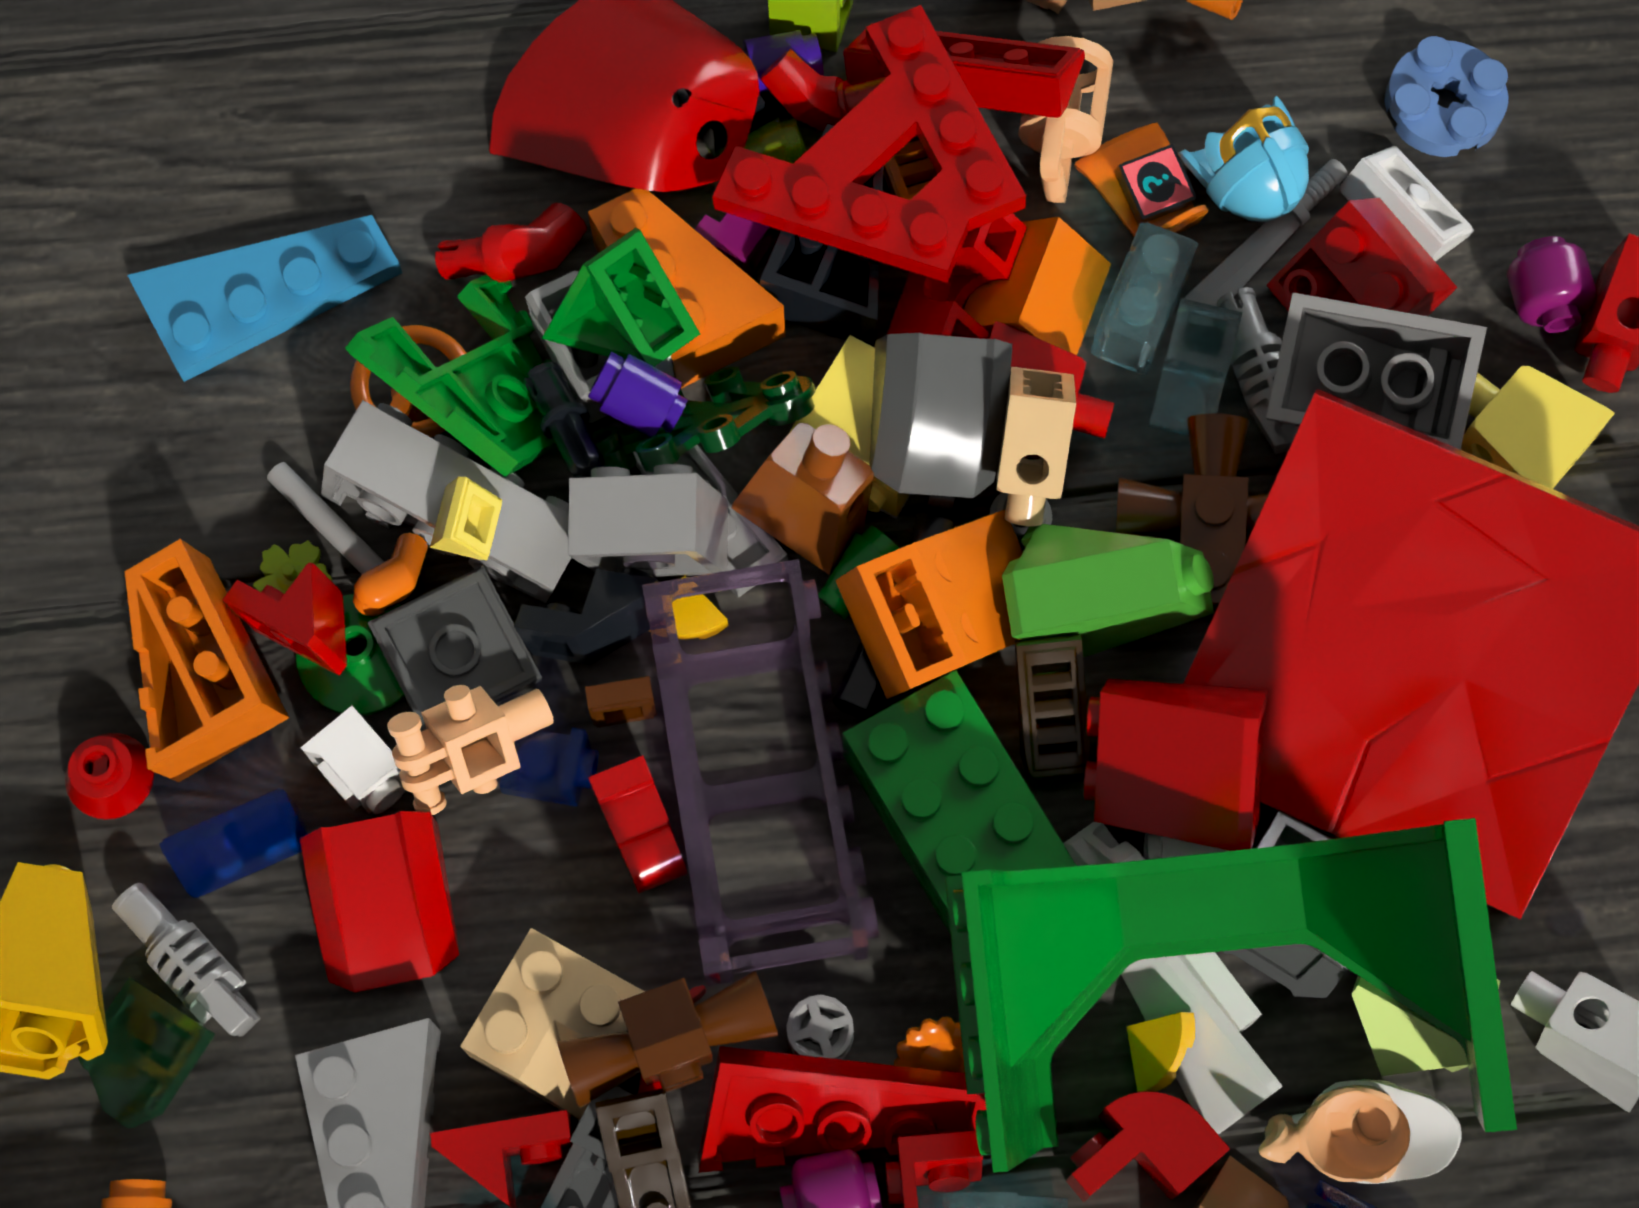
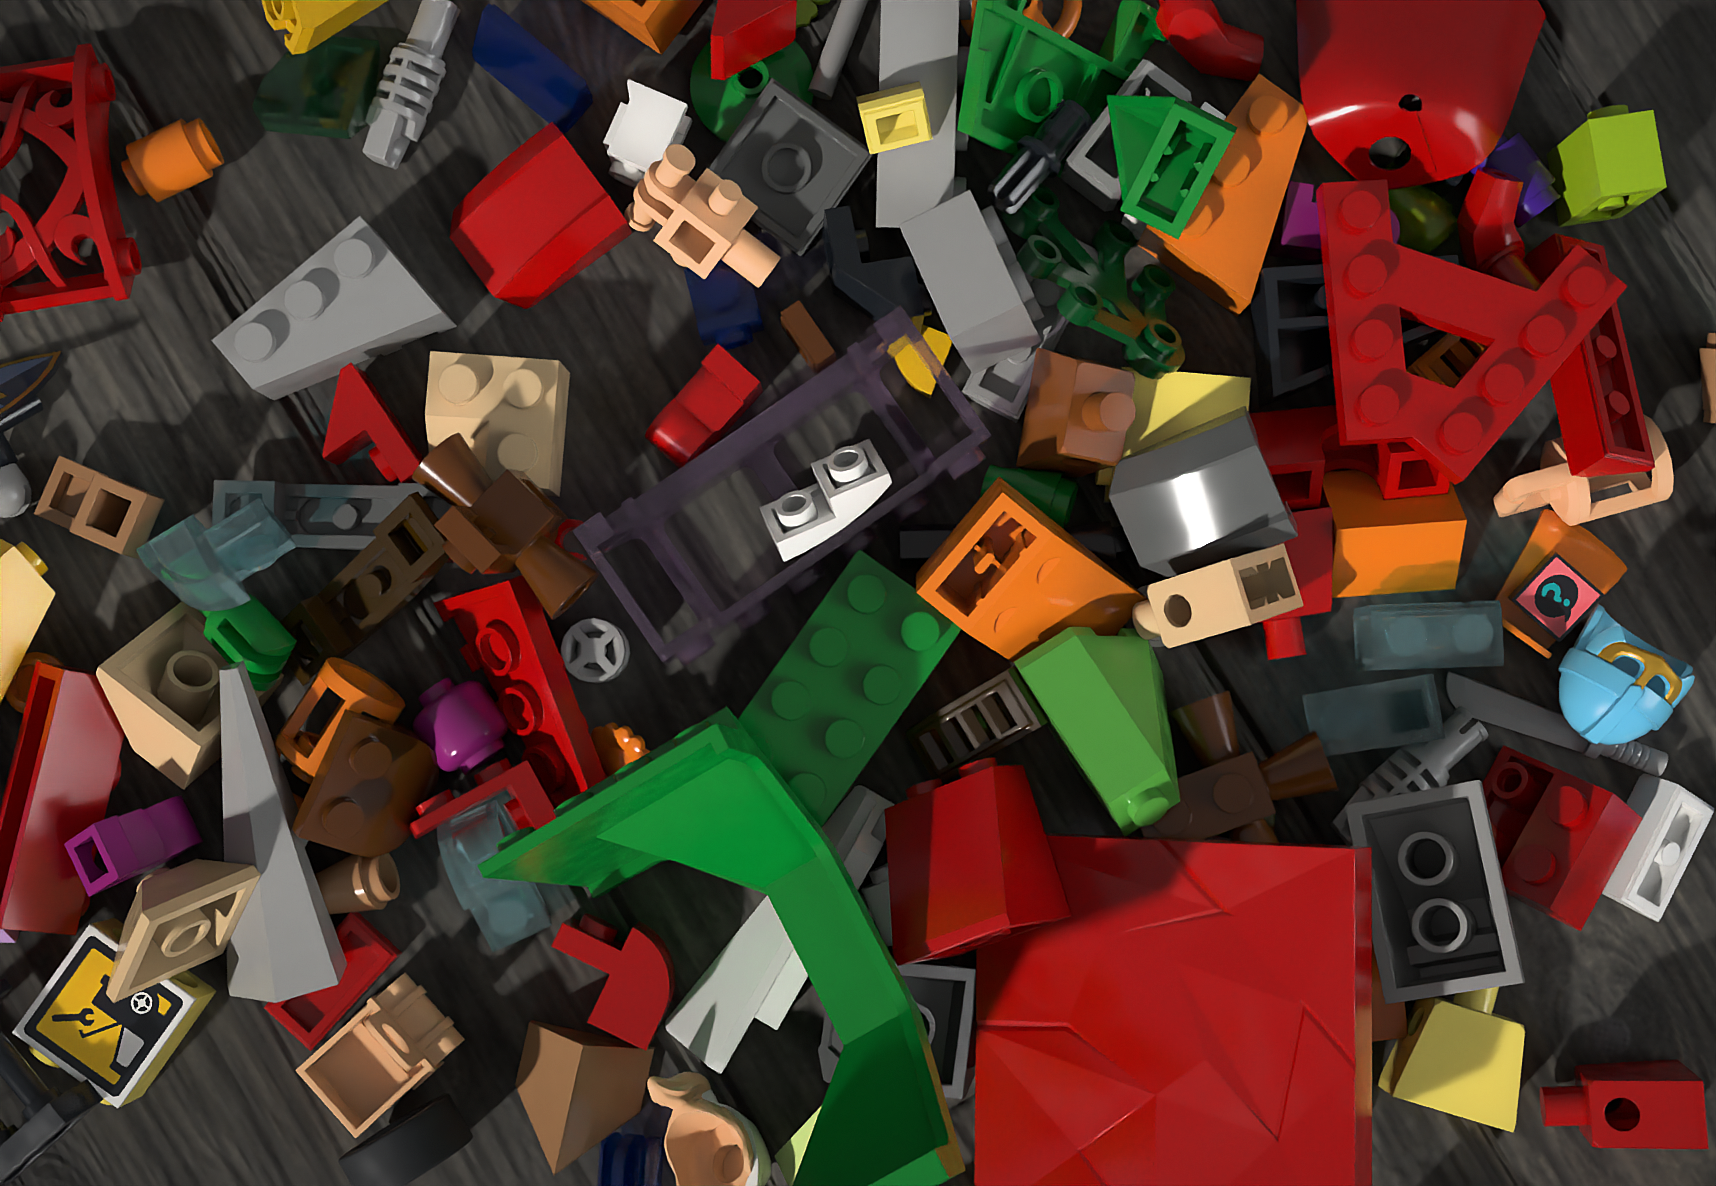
camera: 70 degrees right, 15 degrees up
orange arm [353,533,428,617] -> none
dark purple brick [587,351,688,437] -> none
yellow tile [1126,1012,1195,1092] -> none
magenta head [1507,236,1597,333] -> none
none -> white slope [760,439,892,562]

